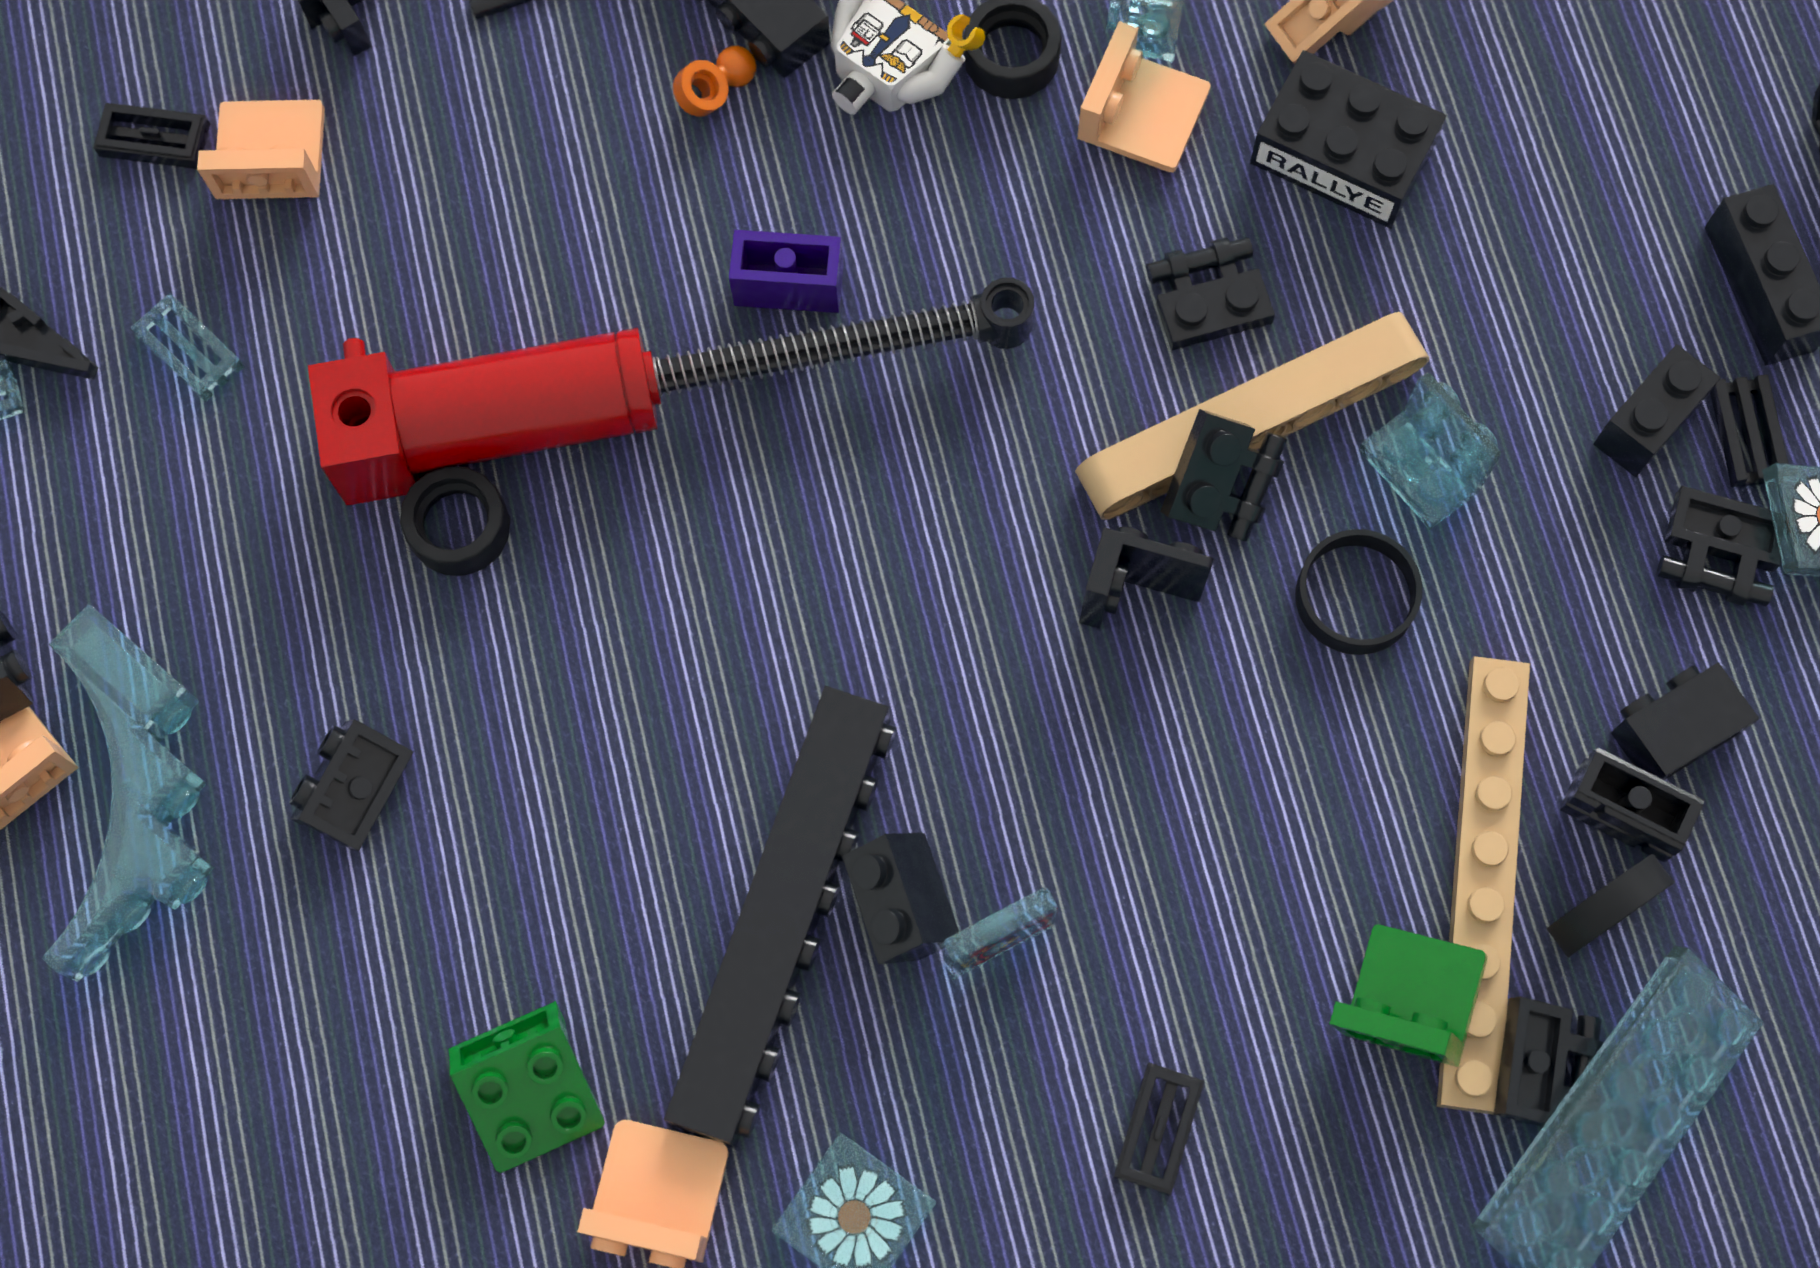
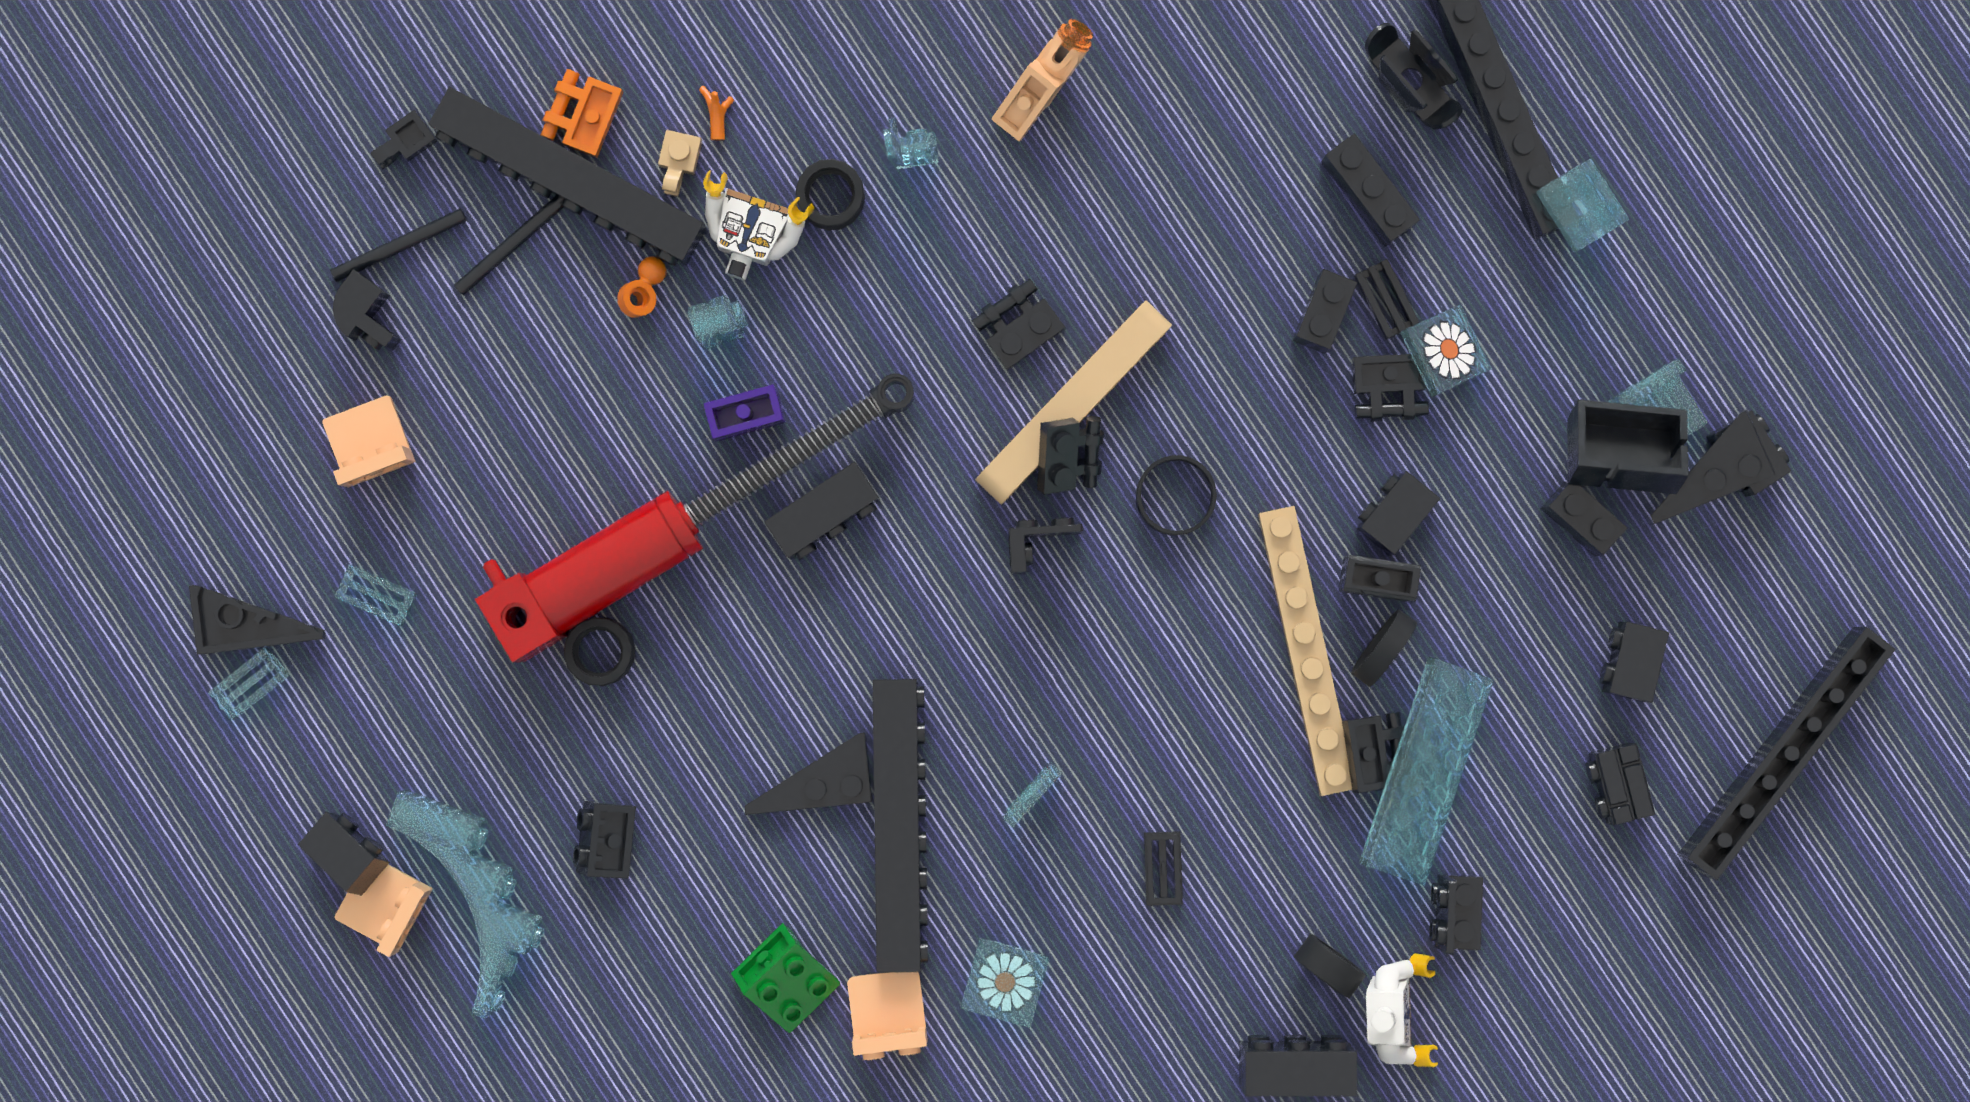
camera: 20 degrees left, 15 degrees up
black tile [93,102,211,169] -> none
black brick [842,833,962,965] -> none
light nougat bracket [1077,21,1211,173] -> none
black brick [1250,50,1447,229] -> none
green bracket [1329,924,1488,1067] -> none
clear light blue bracket [1359,372,1502,530] -> none
none -> clear light blue brick [687,295,749,350]
none -> black wing [744,732,872,815]
none -> black brick [764,461,880,561]

